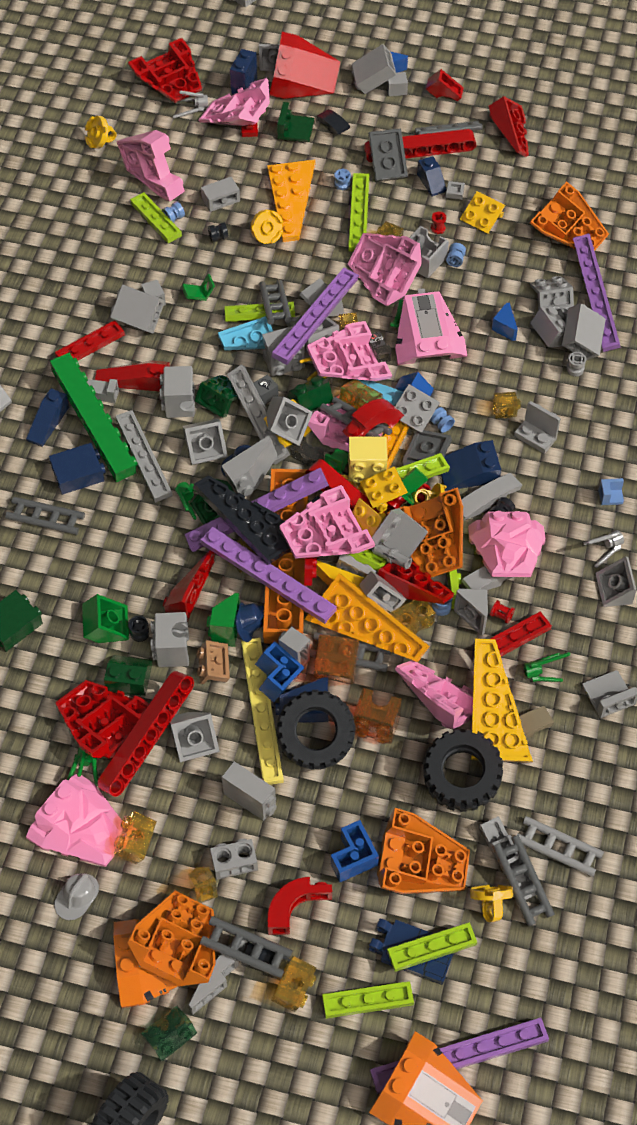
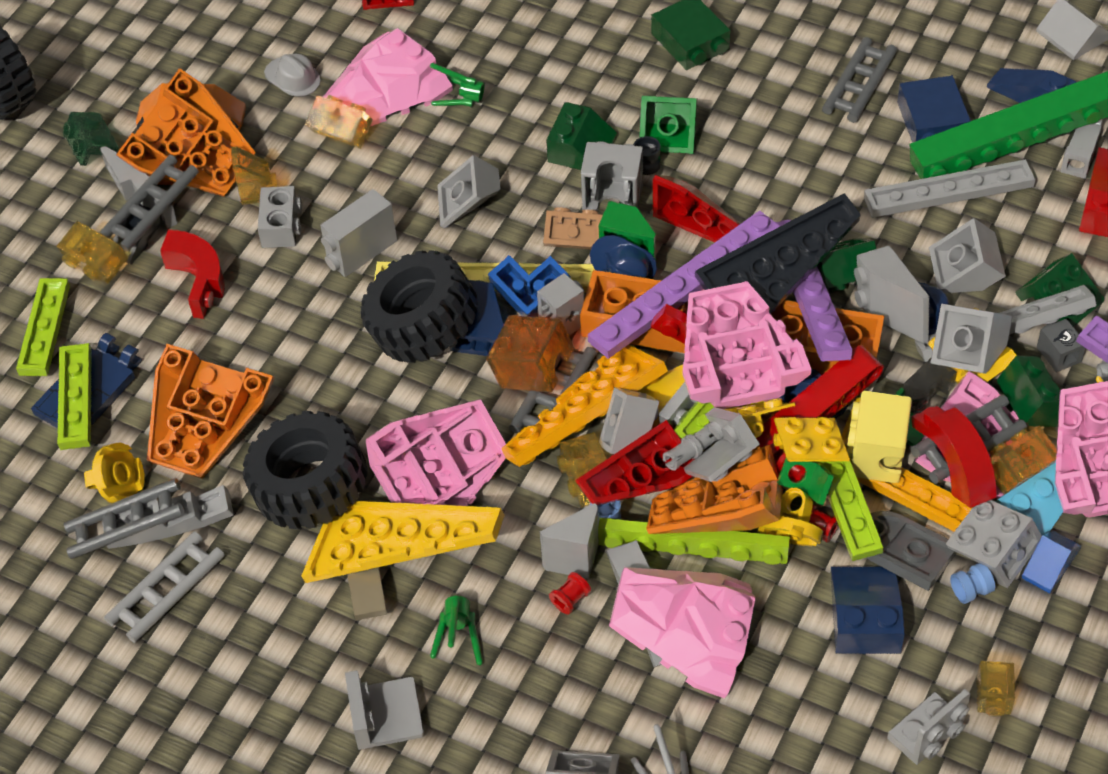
camera: 105 degrees right, 5 degrees down
red wedge [55,680,149,759] -> none
red beam [98,671,194,797] -> none
light grey piece [160,366,195,418] -> none
green plant [175,482,197,520] -> none
blue brick [331,820,379,882] -> none
clear orange piece [354,688,402,744] -> none
light grey slope [461,473,522,520] -> none
black wheel [490,497,515,512] -> none
red plate [490,611,552,657] -> none

